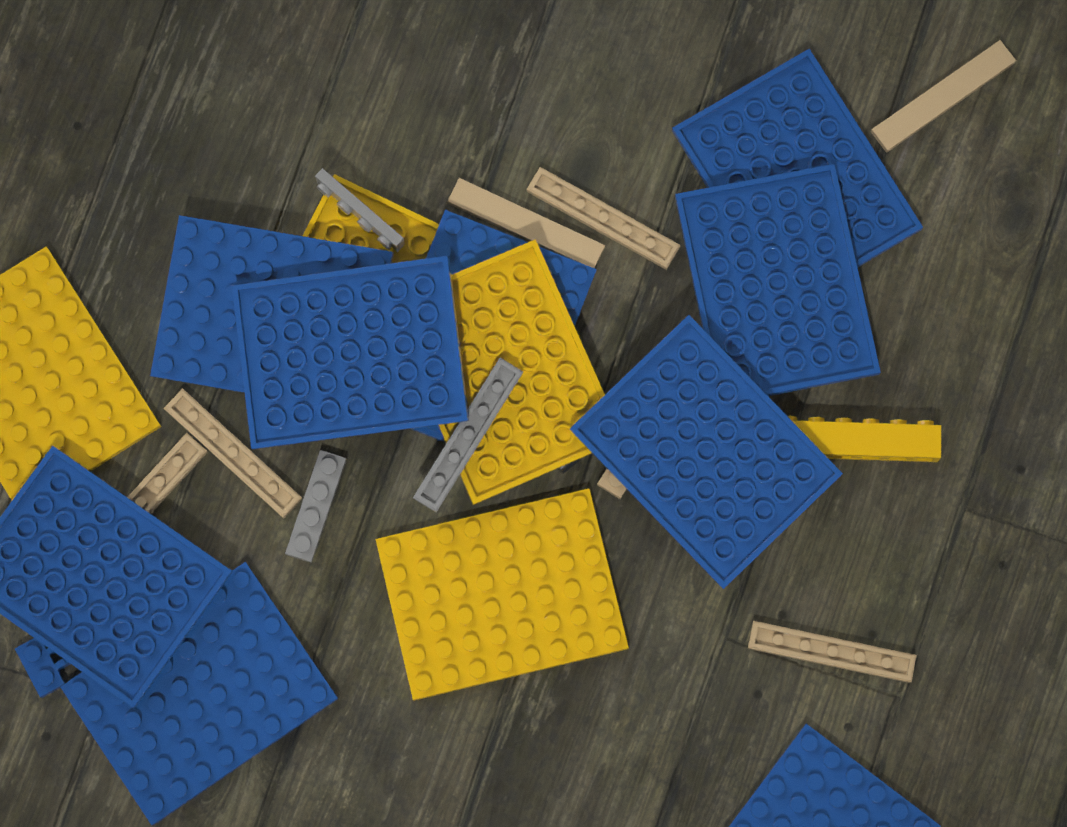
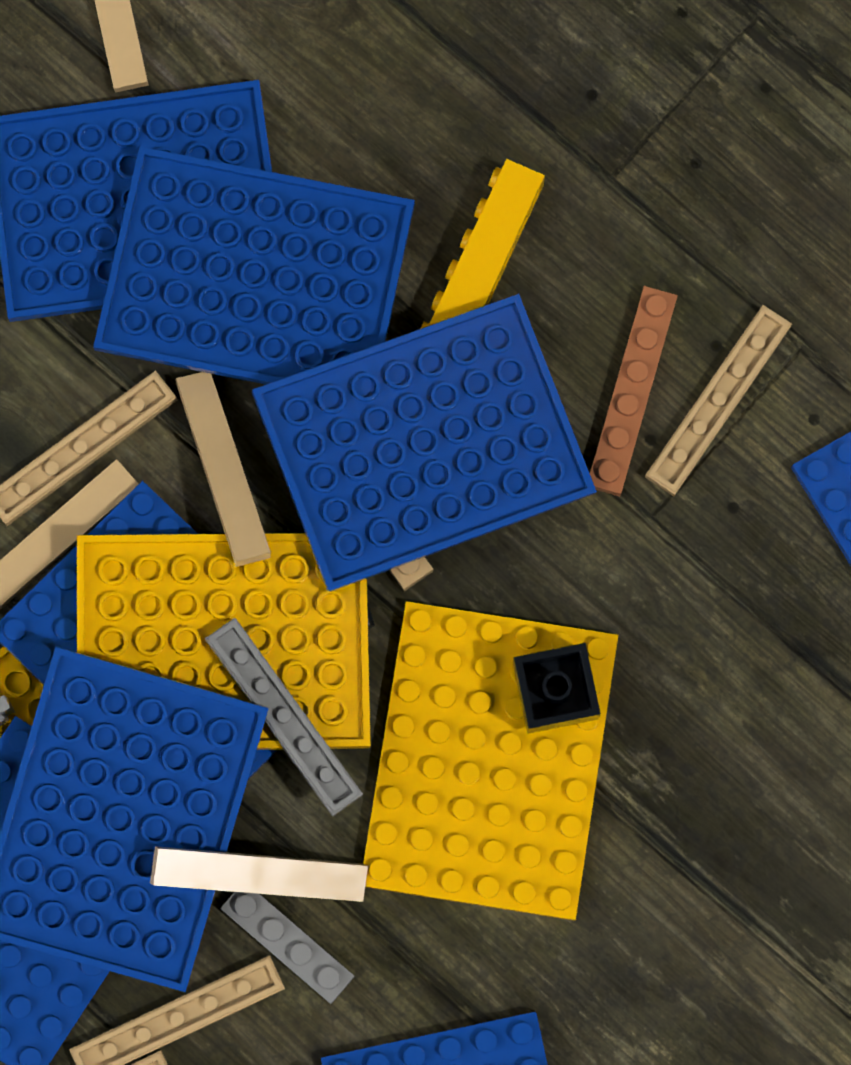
camera: 65 degrees left, 0 degrees up
none -> tile [150,846,368,902]
none -> tan tile [176,372,271,567]
none -> black brick [513,643,601,734]
none -> nougat plate [590,286,678,497]

